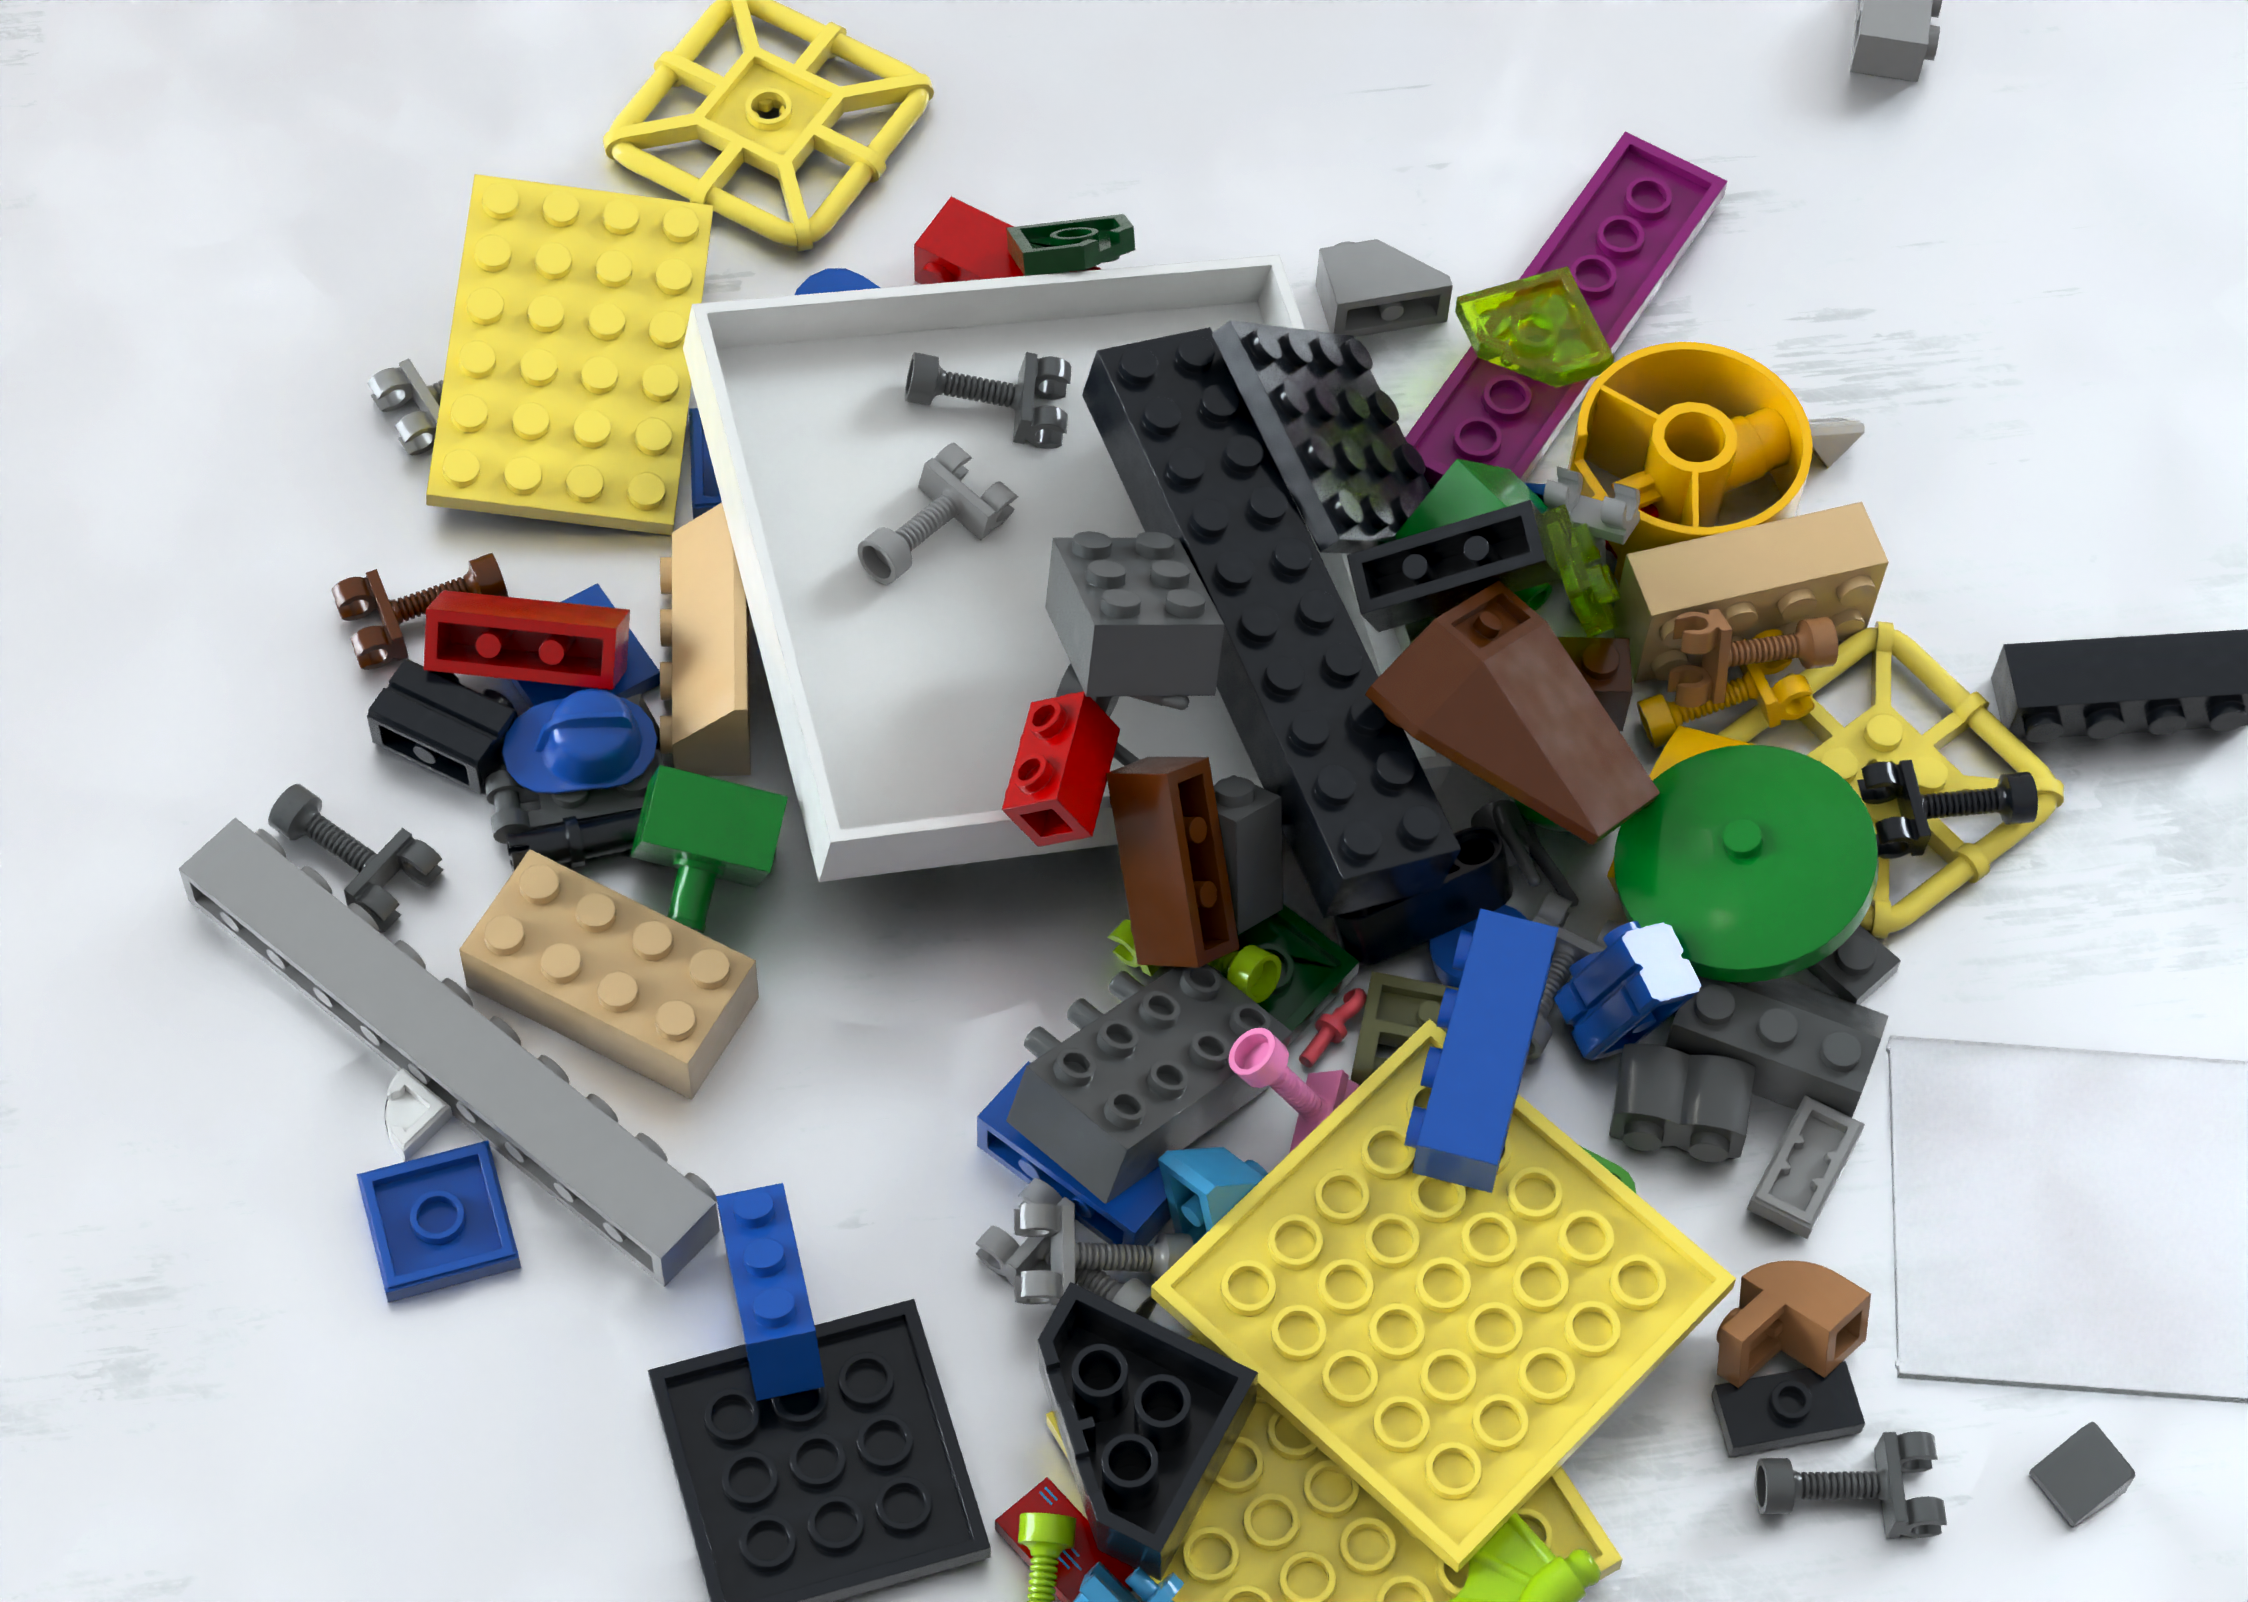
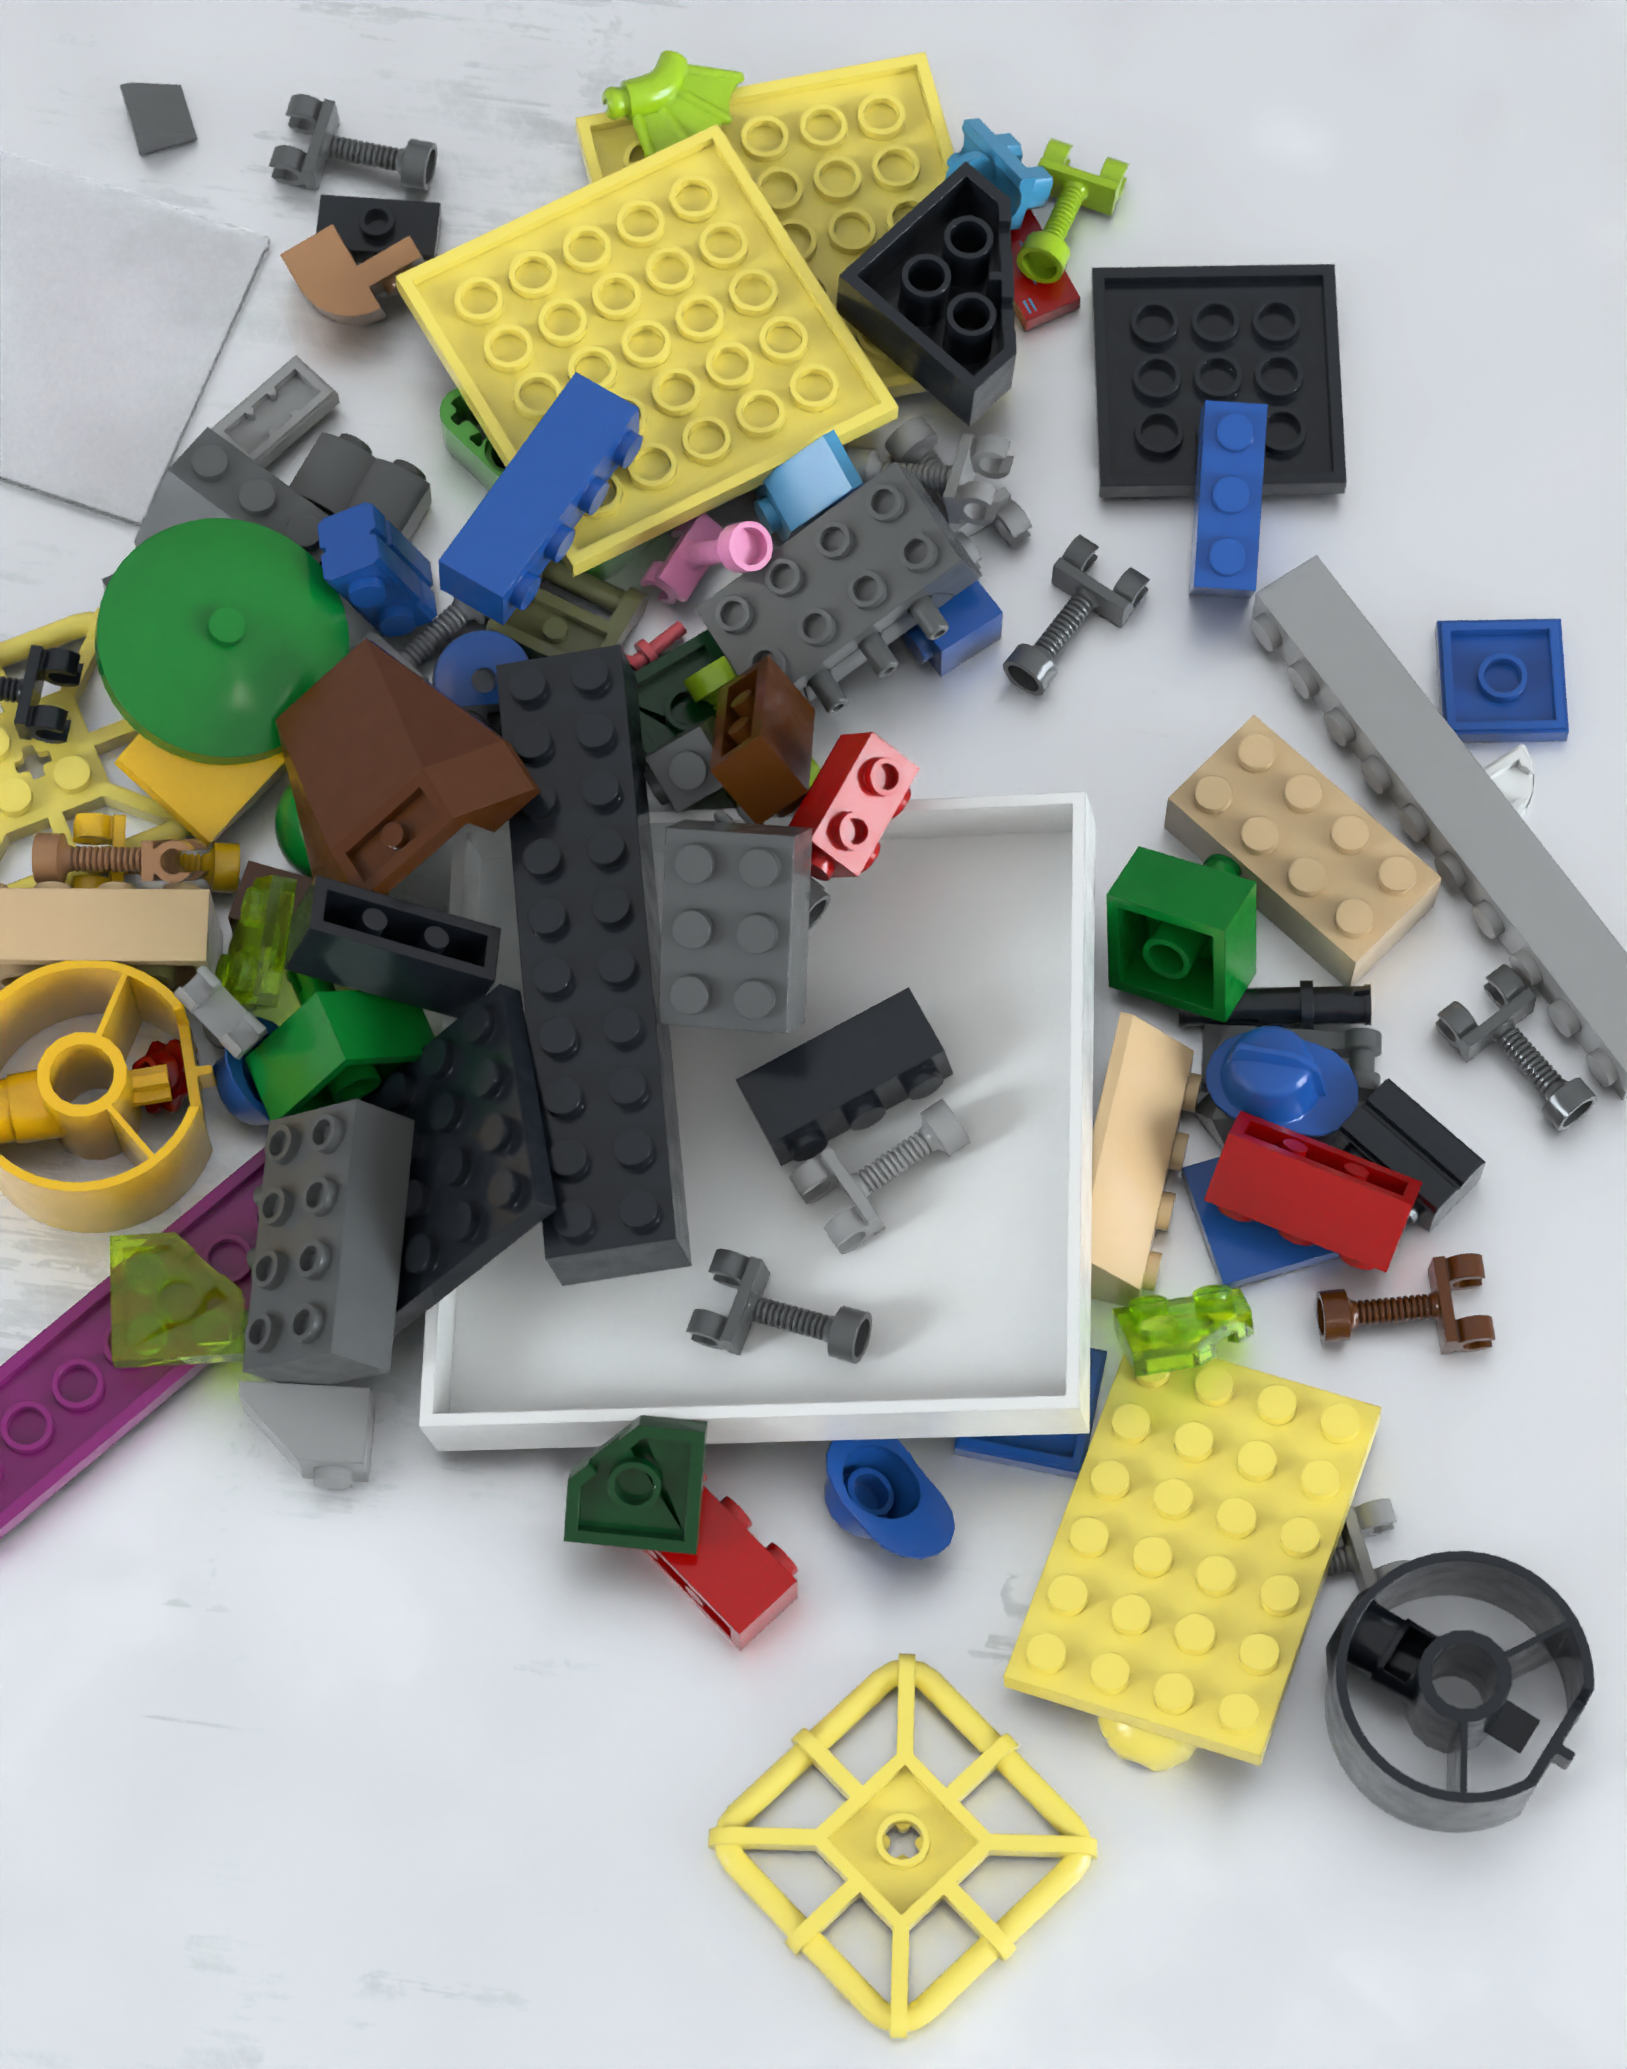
camera: 160 degrees left, 10 degrees up
none -> dark grey piece [240,1099,415,1385]
none -> black brick [736,987,953,1166]
none -> dark grey bar [1003,535,1150,696]
none -> clear neon green plate [1113,1284,1254,1377]
none -> black animal [1325,1551,1594,1833]

